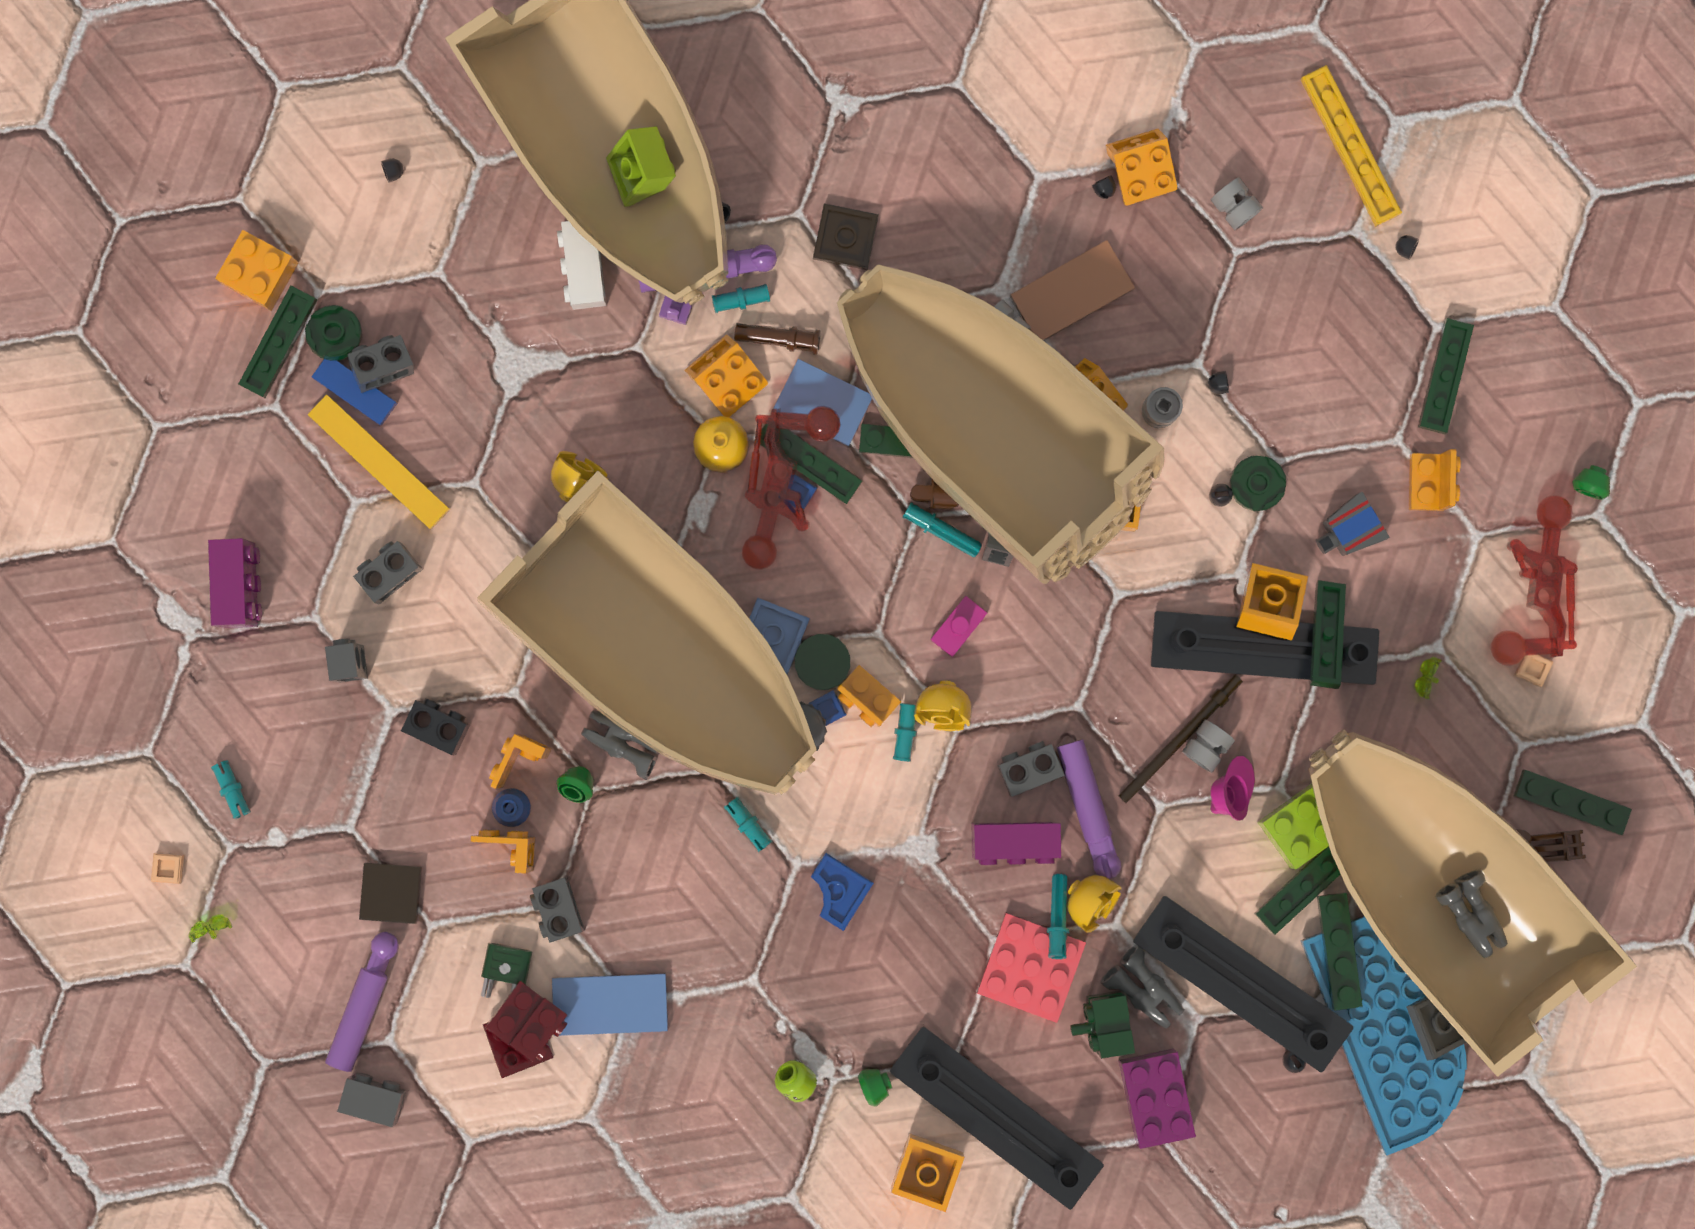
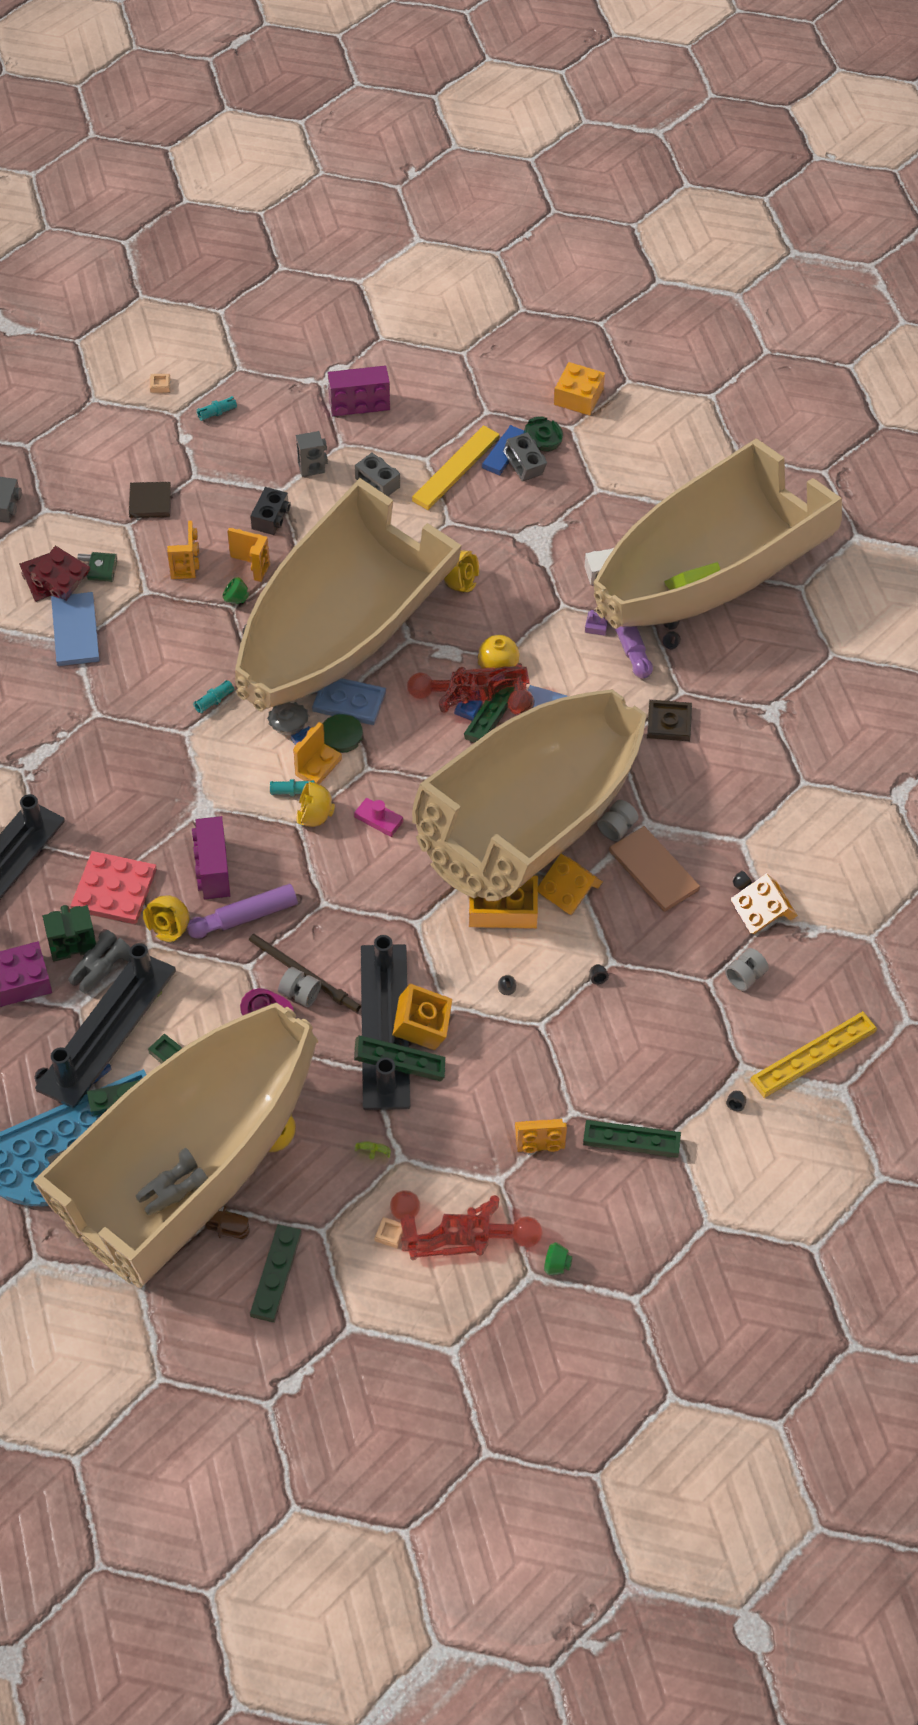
camera: 85 degrees right, 30 degrees down
clear neon green piece [189,915,232,943] -> none
dark green plate [238,285,317,398] -> none
medium lavender piece [325,932,399,1072] -> none
black hinge [381,158,403,183] -> none
blue cone [492,788,531,827] -> none
dark grey brick [530,876,585,943] -> none
light orange bracket [684,334,768,417] -> none
teal pin [712,284,770,313] -> none
reddish brown pin [734,323,821,355] -> none
lime head [774,1060,817,1102] -> none
blue tile [811,853,874,931] -> none
green cone [858,1069,893,1107] -> none
dark grey brick [998,741,1065,797] -> none
teal axle [1047,874,1070,959] -> none
light grey wheel [1142,387,1183,429] -> none
dark green tile [1230,455,1286,512] -> none
torso [1316,492,1390,556] -> none
reddish brown arm [1530,830,1586,862] -> none

